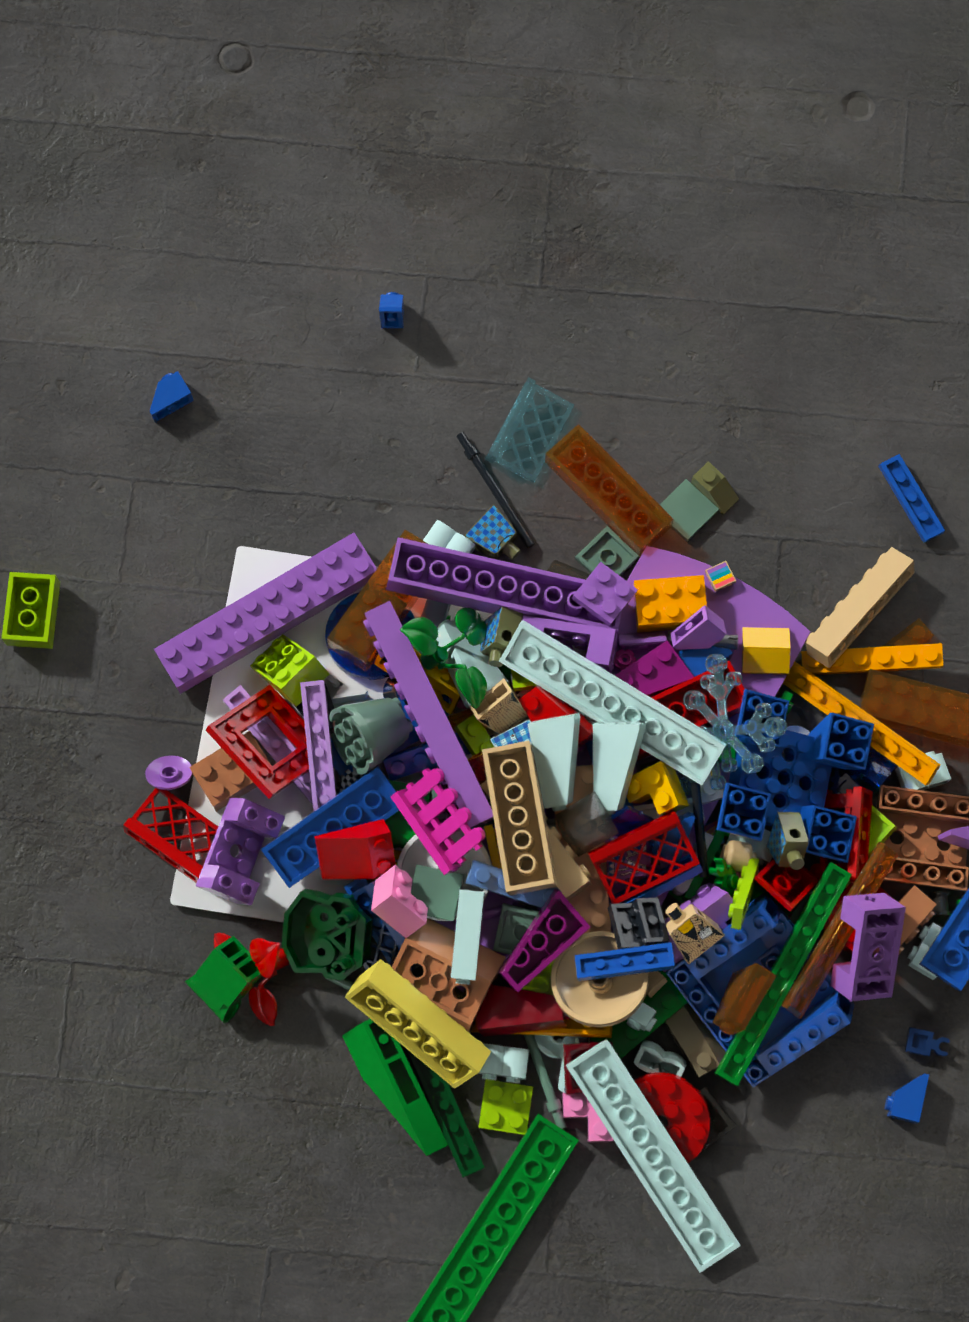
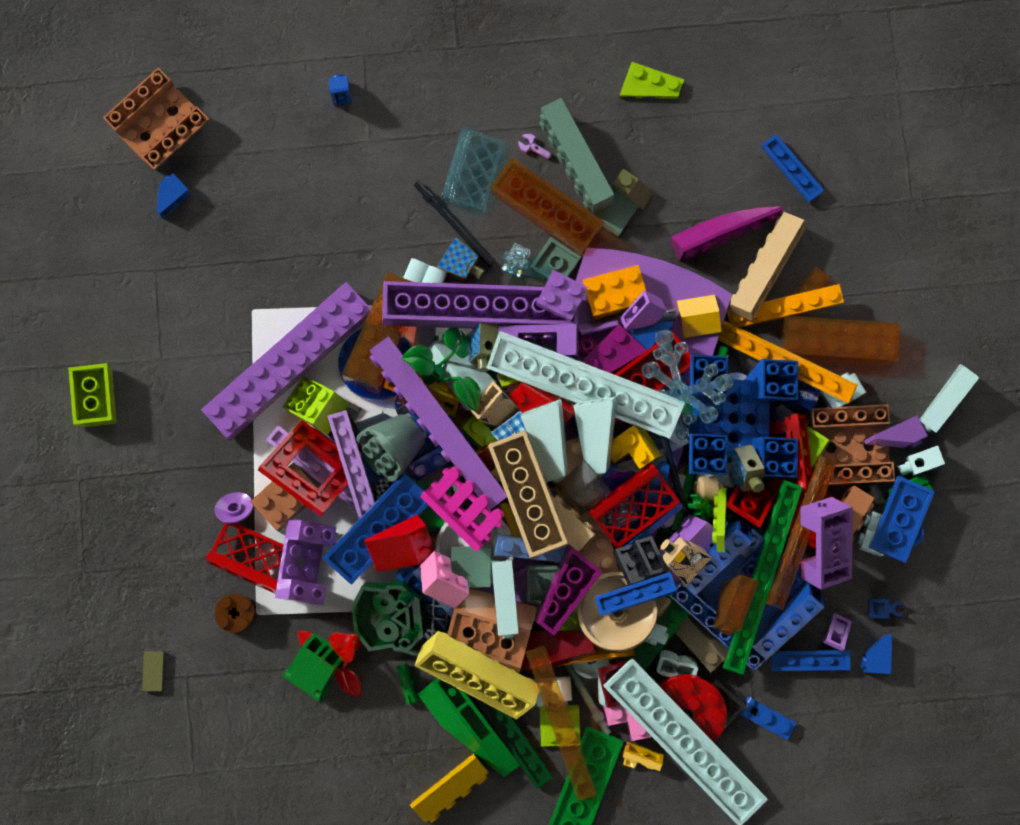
camera: 15 degrees left, 5 degrees up
tile [705,561,736,592] -> none
none -> nougat slope [103,67,210,171]
none -> olive tile [142,651,165,691]
none -> reddish brown brick [214,594,257,634]
none -> green pin [396,663,419,705]
none -> yellow slope [410,753,489,823]
none -> clear light blue brick [502,242,531,277]
none -> lavender bar [518,134,552,159]
none -> clear orange tile [525,645,597,801]
none -> sand green brick [539,98,614,215]
none -> lime wing [619,62,684,99]
none -> yellow hinge [623,742,664,771]
none -> magenta wedge [670,206,783,261]
none -> blue plate [739,696,796,741]
none -> blue plate [770,650,851,671]
none -> medium lavender slope [821,613,852,651]

